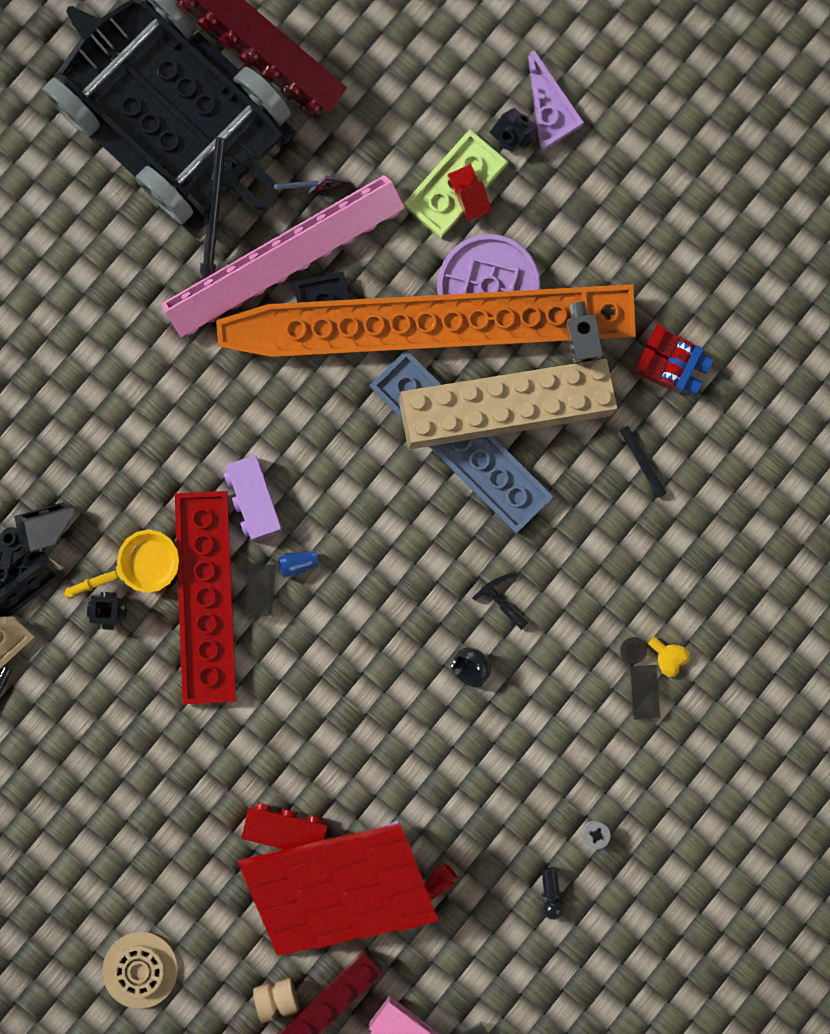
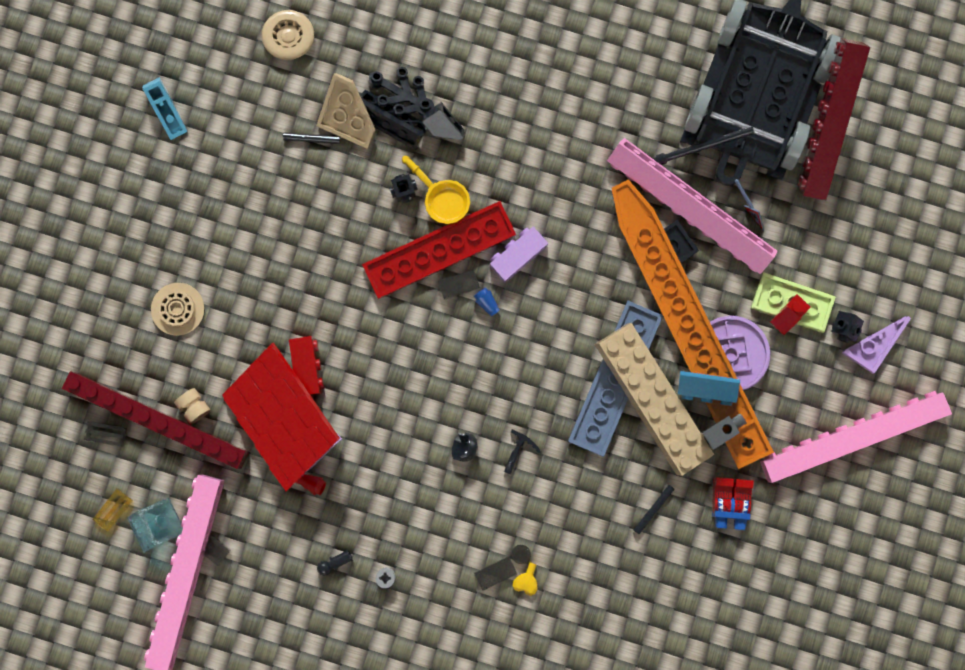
camera: 70 degrees right, 0 degrees up
none -> dark azure slope [678,371,740,406]
none -> bright pink brick [760,391,952,483]

